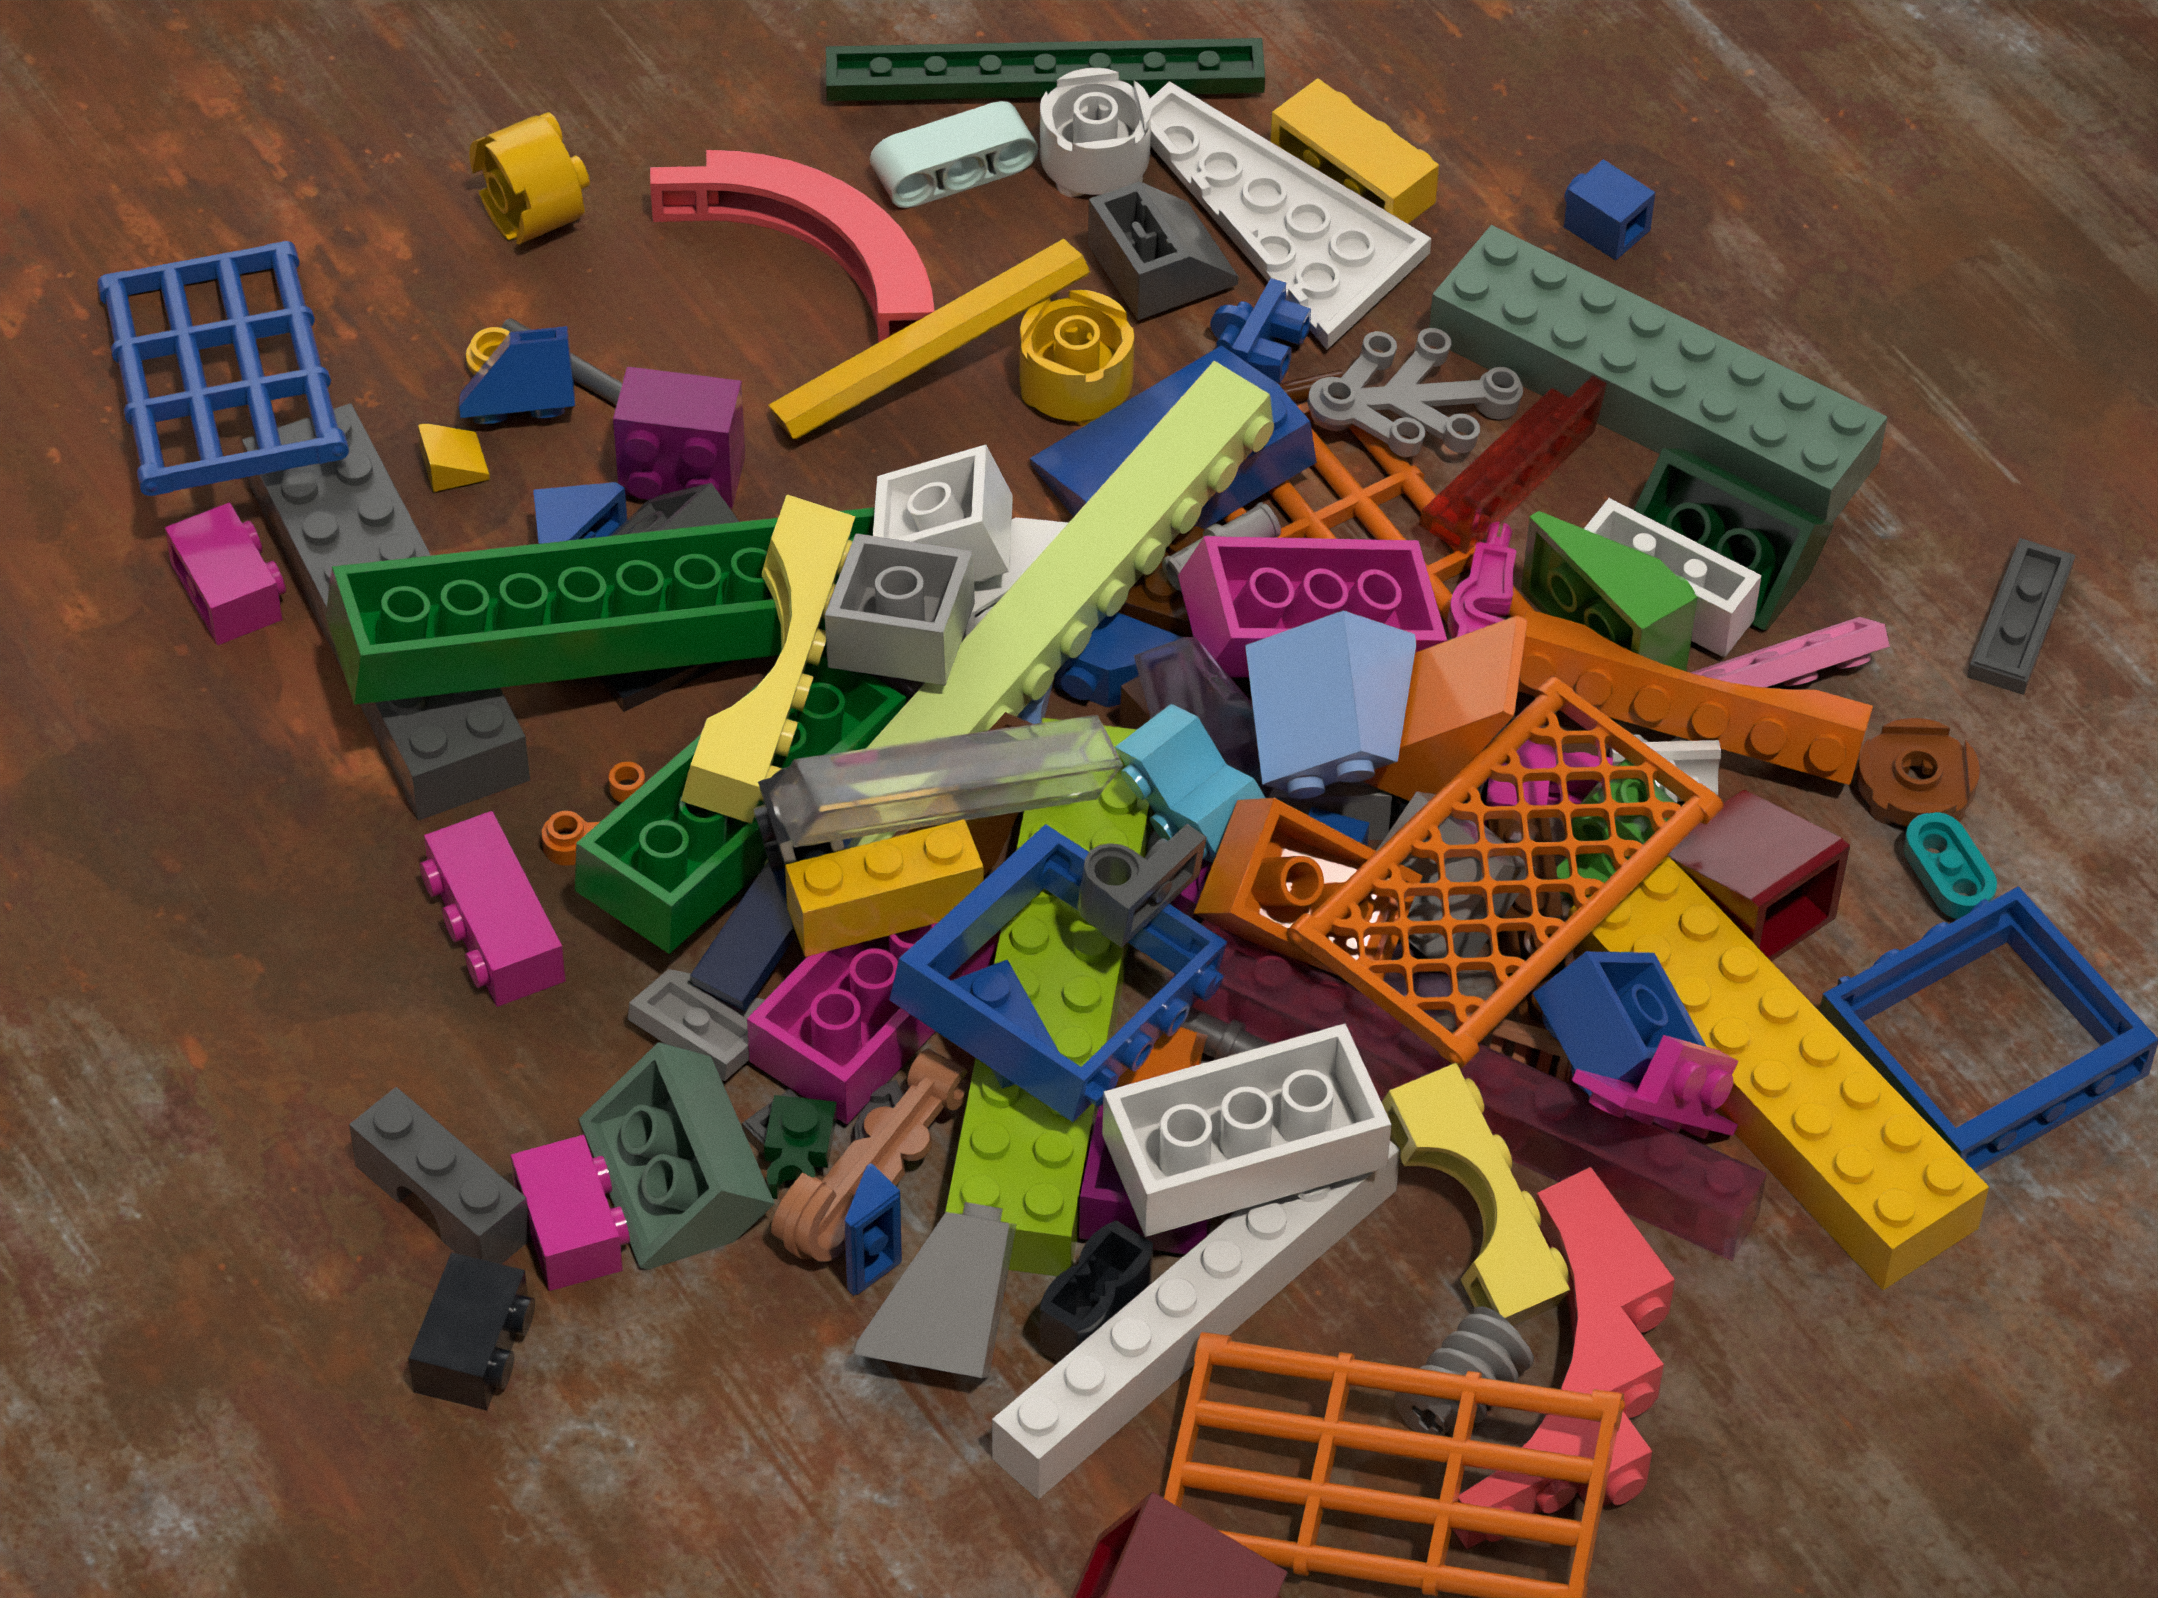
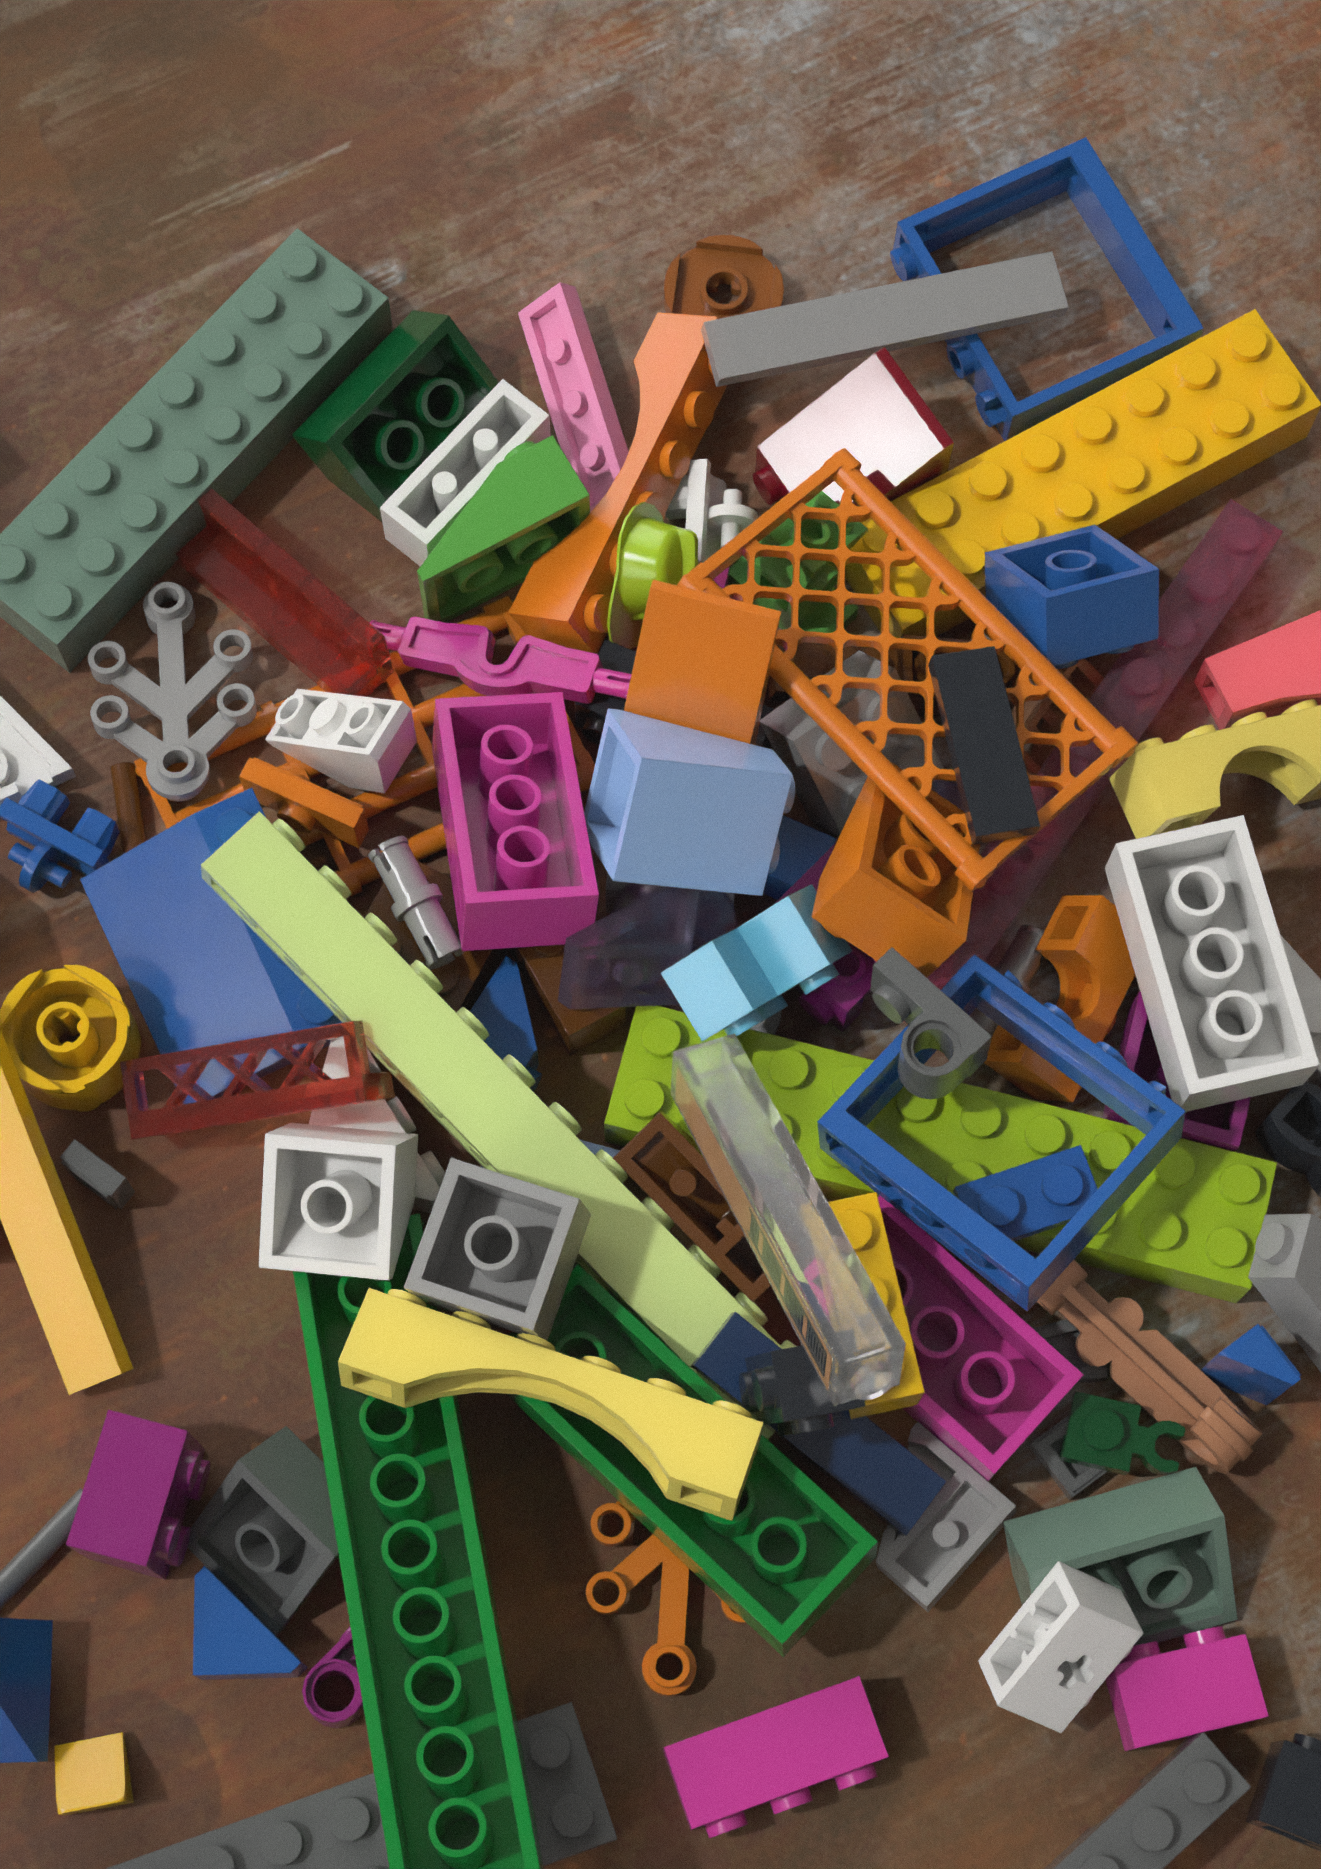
camera: 85 degrees left, 20 degrees up
dark pink bracket [1571,1035,1738,1139] -> none
teal plate [1903,812,1997,919] -> none
dark grey tile [1967,538,2076,695] -> none
none -> dark grey tile [60,1139,135,1209]
none -> clear red fence [120,1020,395,1140]
none -> orange plate [239,757,369,848]
none -> white slope [265,689,417,793]
none -> lime piece [607,502,698,650]
none -> light grey tile [701,251,1069,387]
none -> black tile [928,646,1040,845]
none -> white brick [978,1561,1143,1733]

